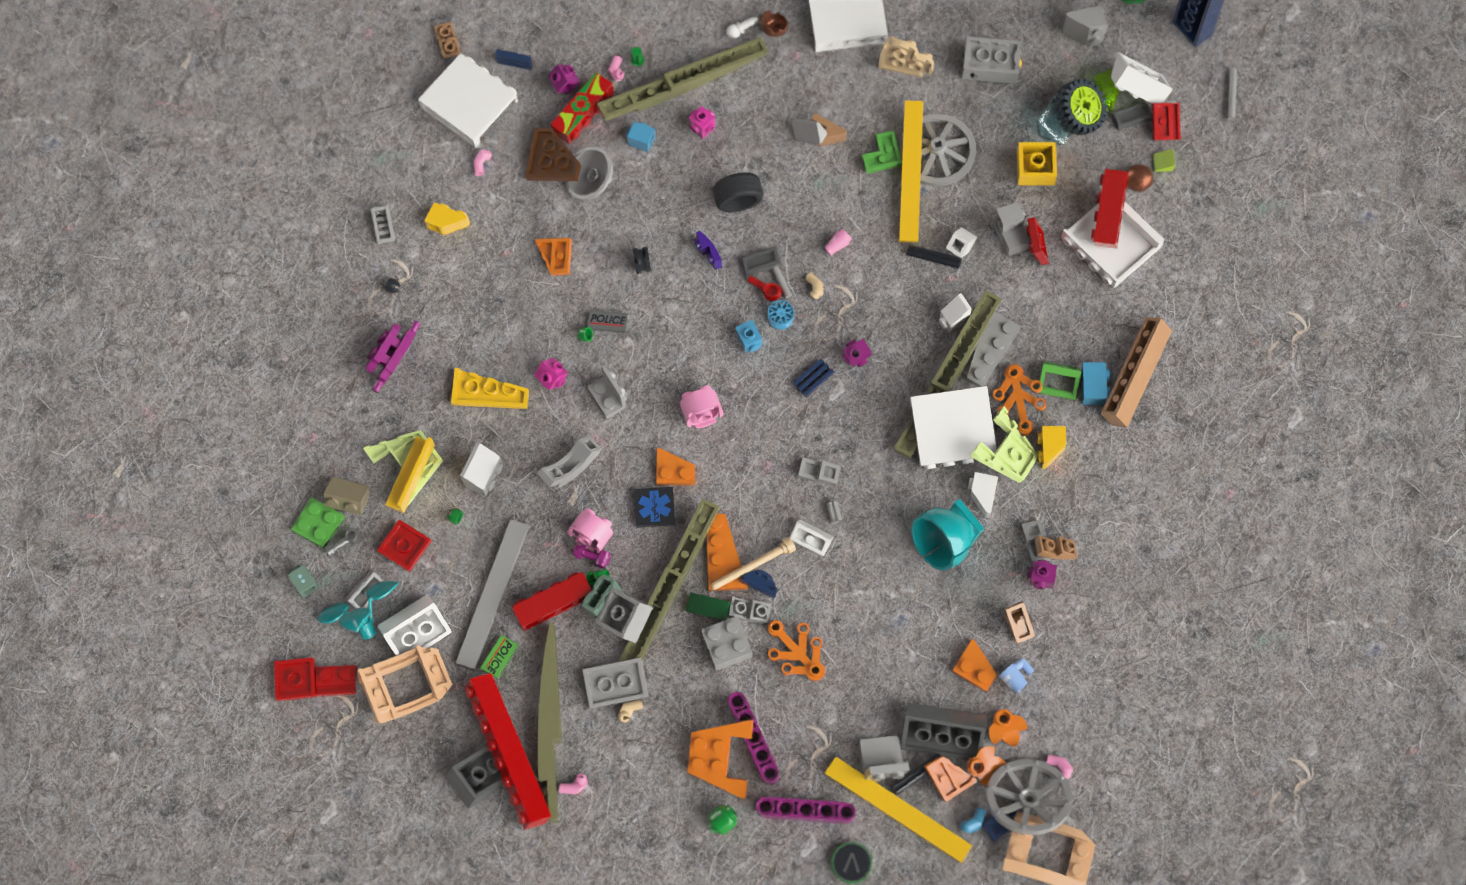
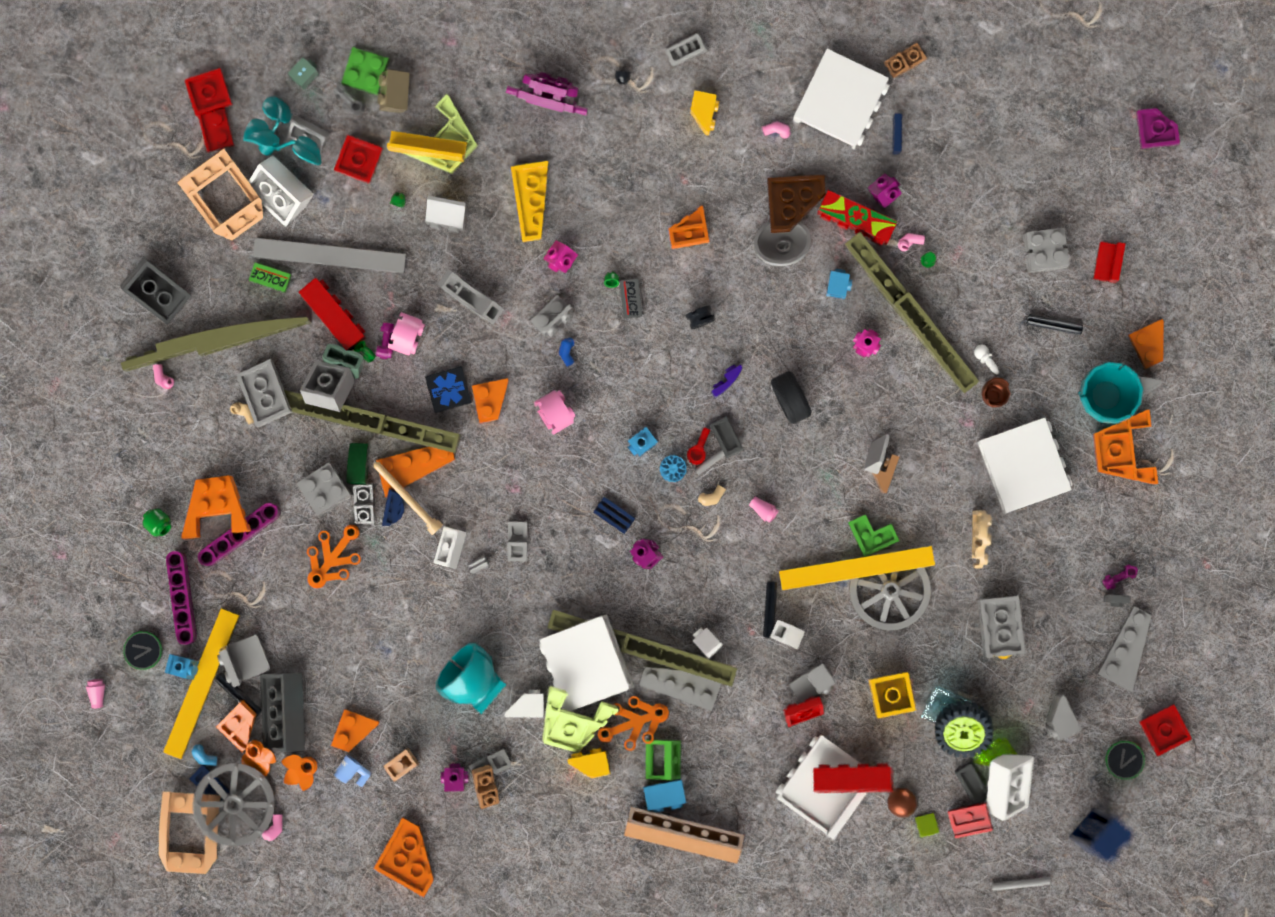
camera: 80 degrees right, 15 degrees up
red brick [464,673,552,830] -> none
none -> dark azure brick [165,654,199,680]
none -> orange plate [373,817,434,897]
none -> blue arm [559,338,575,367]

